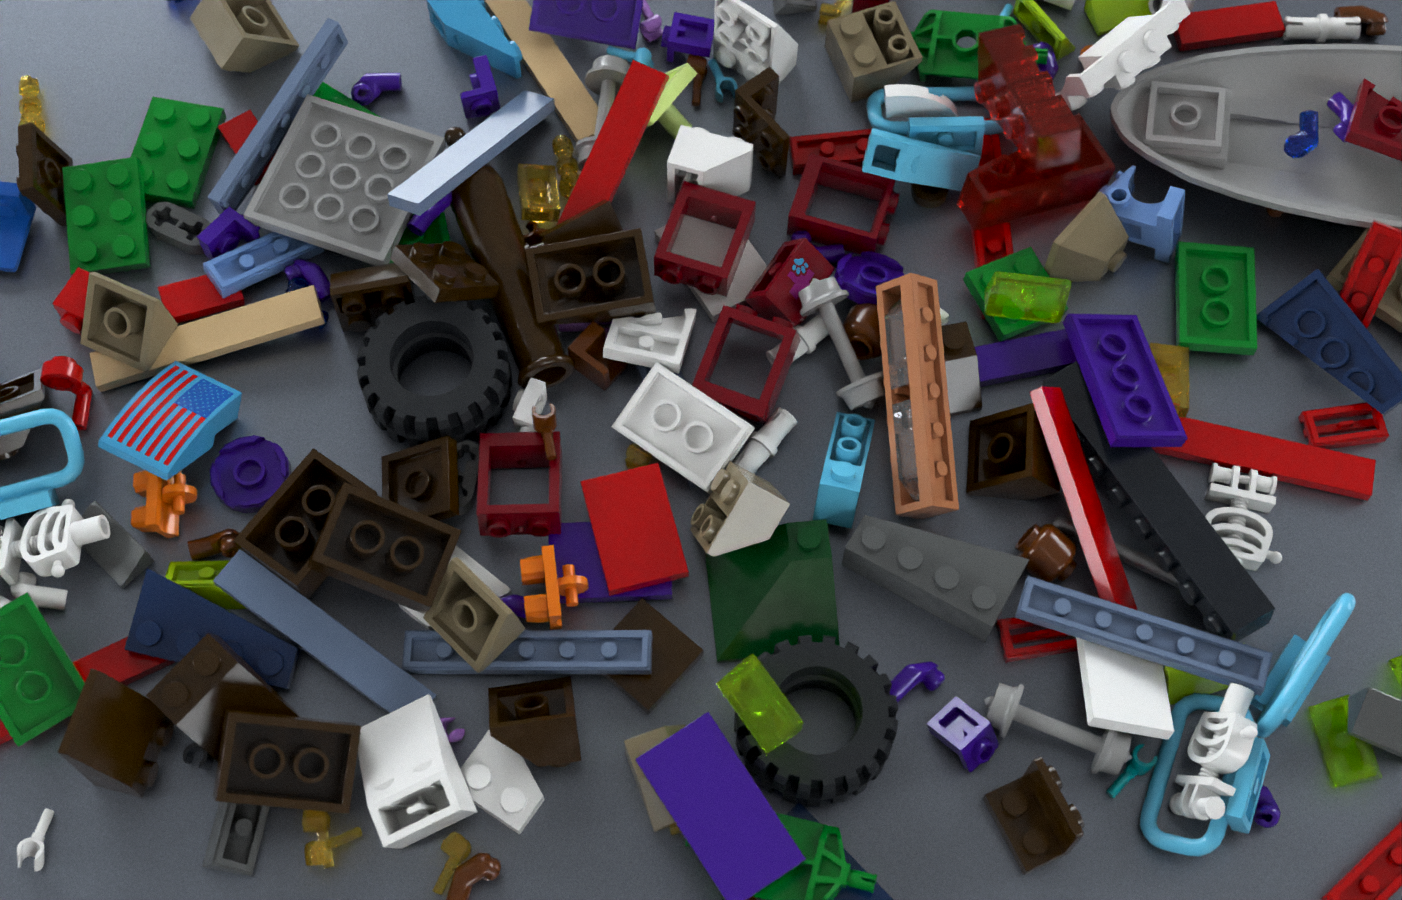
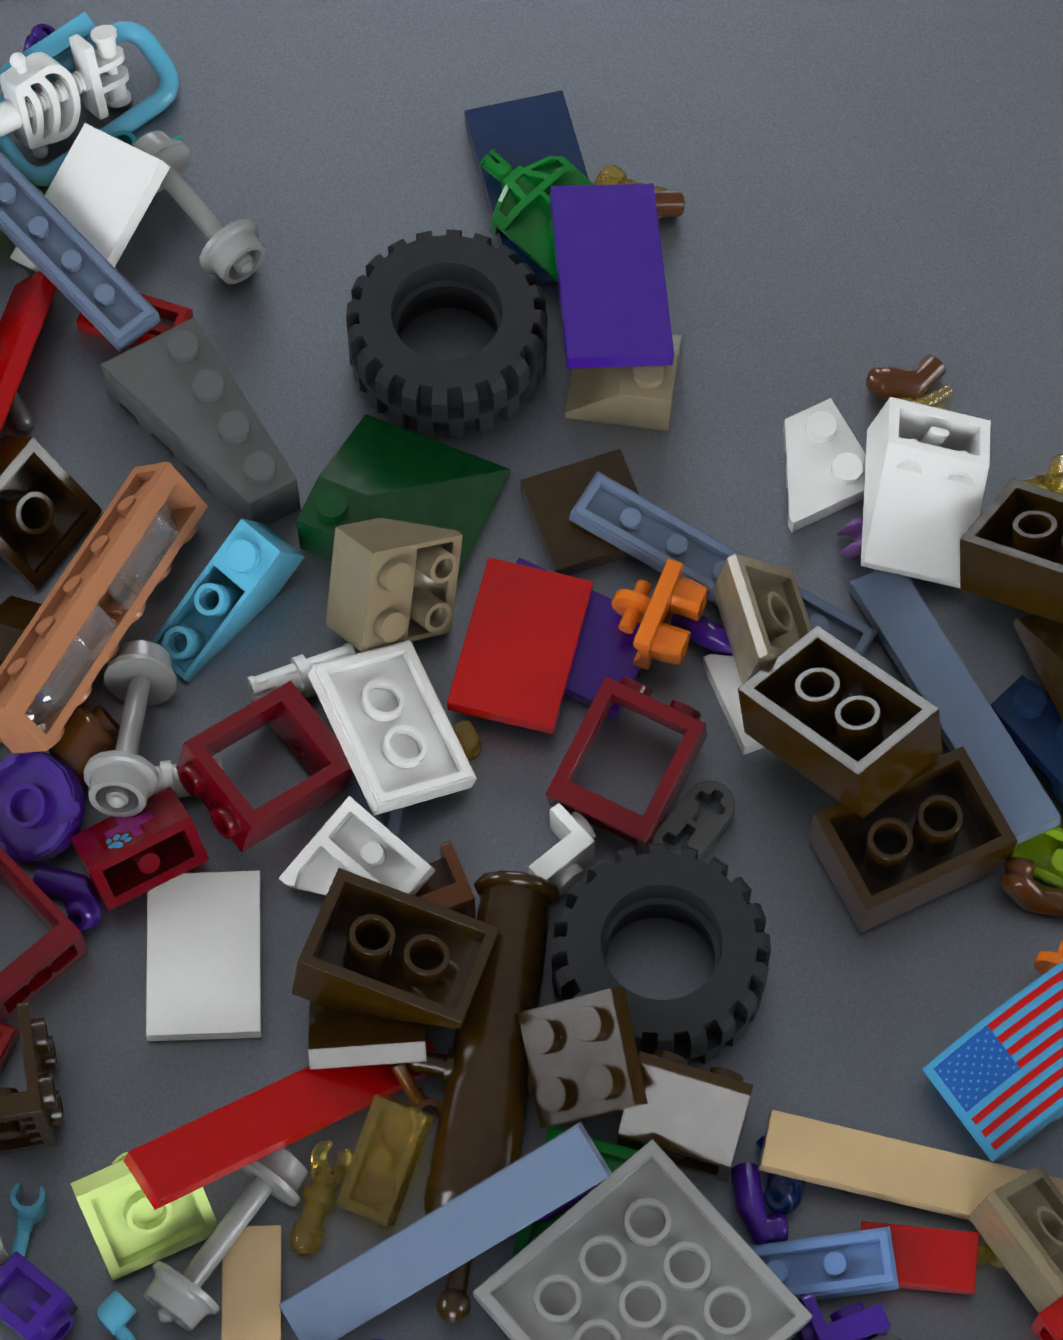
camera: 150 degrees left, 0 degrees up
dark purple tile [210,435,291,514] -> none
dark brown plate [381,436,459,521] -> none
dark brown slope [488,676,582,767] -> none
reddish brown hand [532,403,557,460] -> none
dark red window [654,181,756,297] -> none
white slope [667,125,754,204] -> none
reddish brown hand [686,54,708,106] -> none
clear neon green slope [717,653,803,754] -> none
dark purple arm [890,661,945,703] -> none
dark purple bracket [926,696,999,772] -> none
dark brown bracket [983,756,1084,875] -> none
reddish brown head [1015,524,1077,583] -> none

